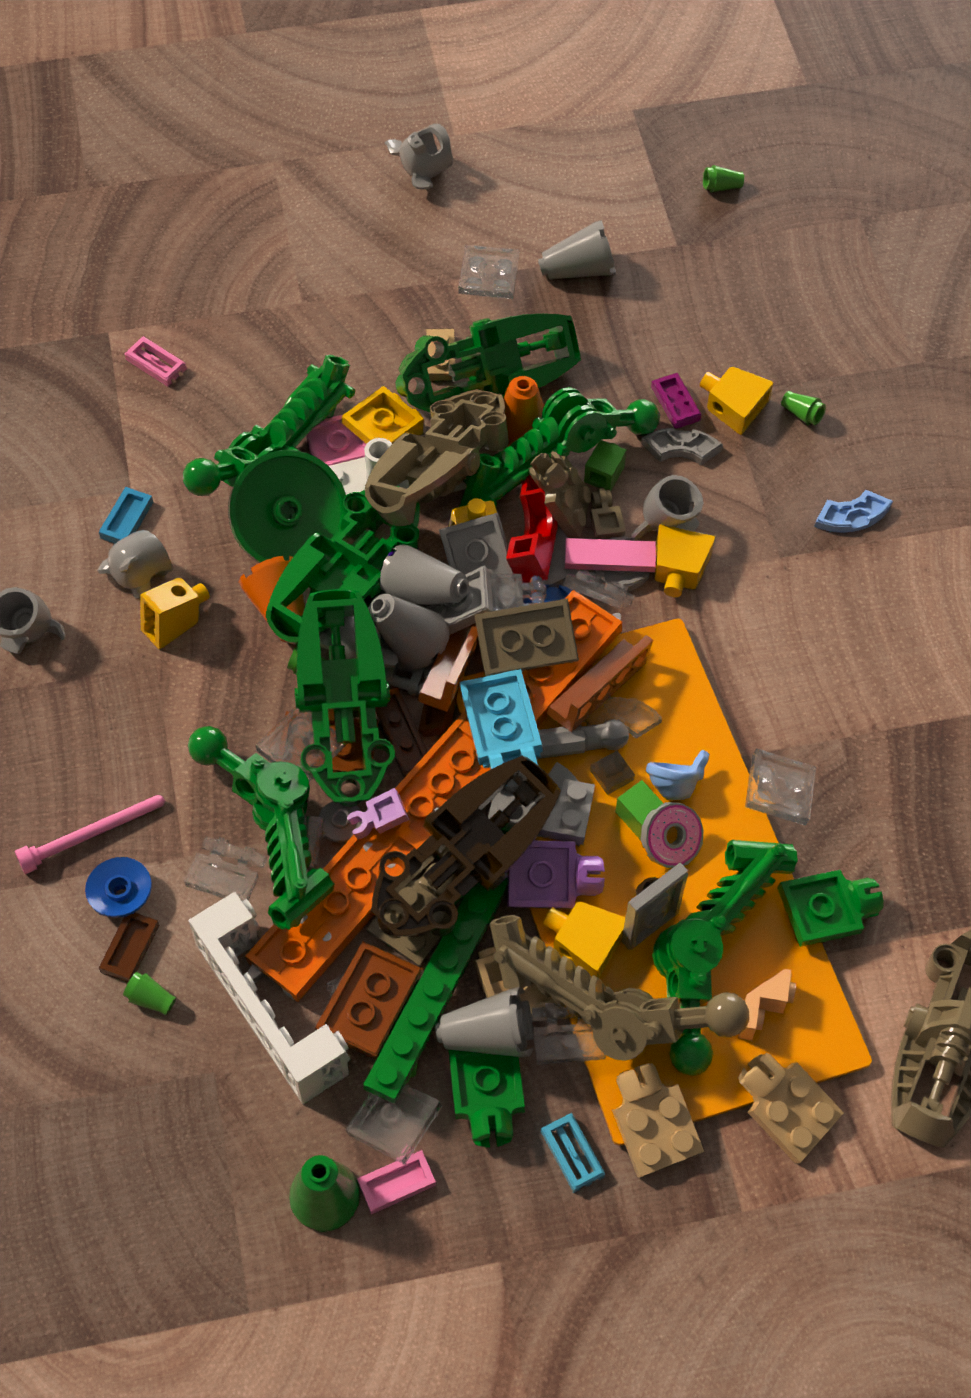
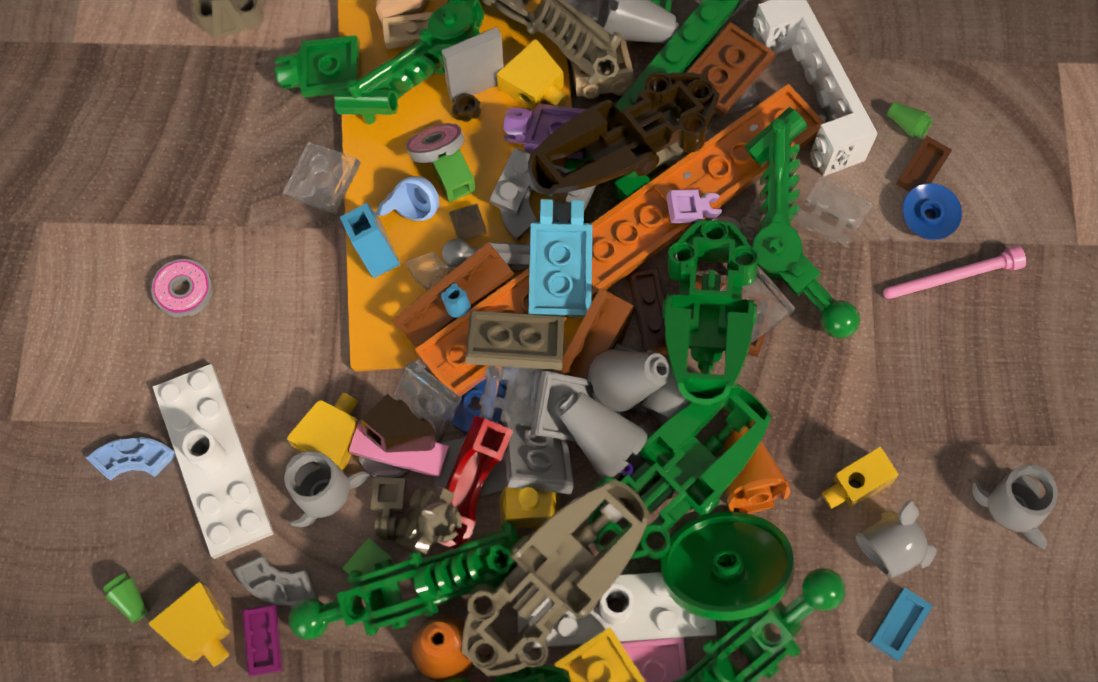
camera: 165 degrees left, 10 degrees up
none -> tile [151,259,213,318]
none -> white plate [153,364,274,559]
none -> dark azure slope [340,203,401,278]
none -> dark brown slope [361,394,435,453]
none -> tan plate [382,12,433,49]
none -> dark azure hose [441,283,471,318]

